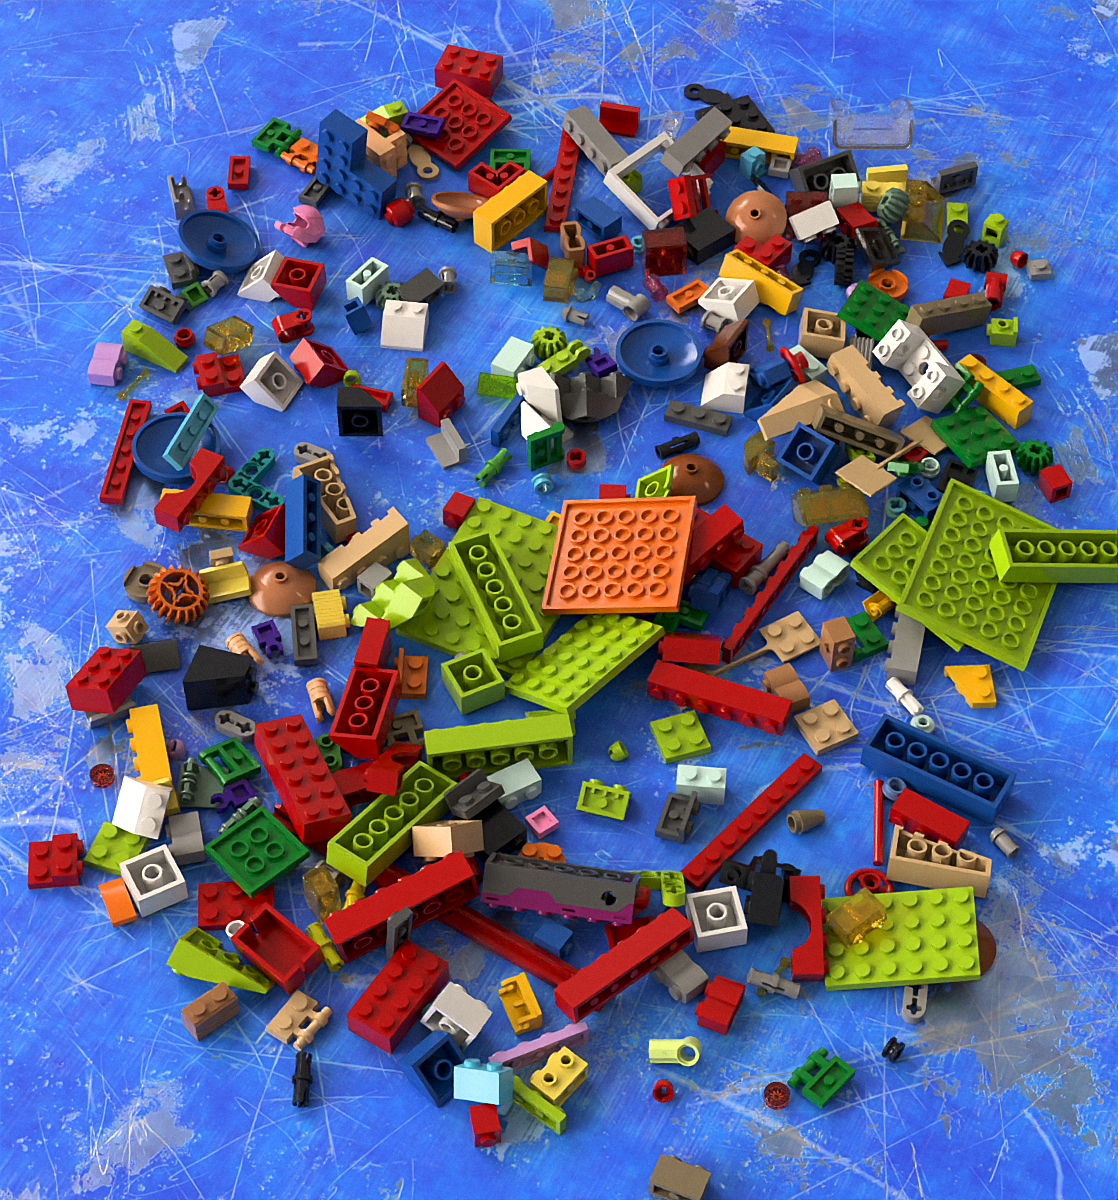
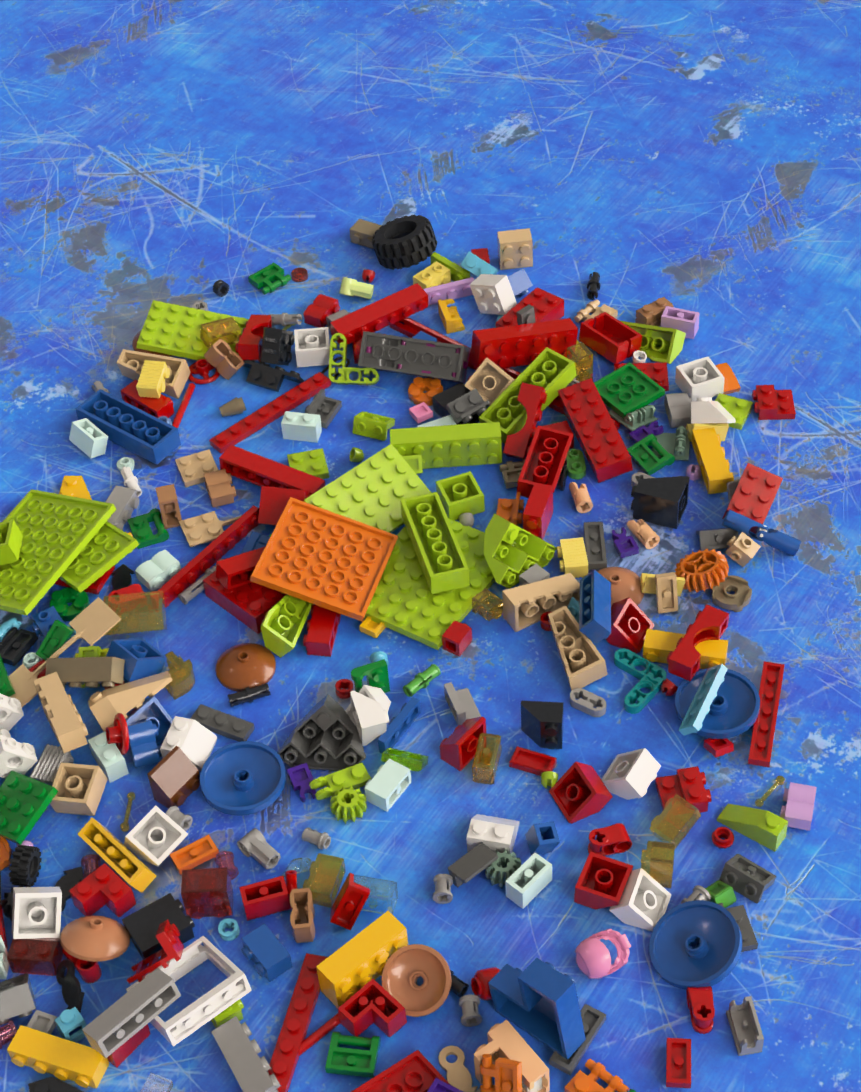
camera: 170 degrees left, 5 degrees down
clear red tile [89,764,115,788] -> none
none -> light aqua brick [69,418,108,458]
none -> light yellow brick [136,360,170,399]
none -> medium nougat brick [204,339,244,380]
none -> black tyre [372,215,437,270]
none -> tan brick [497,228,533,270]
none -> clear yellow brick [641,841,675,888]
none -> lavender brick [661,306,700,339]
none -> blue piece [722,509,801,556]

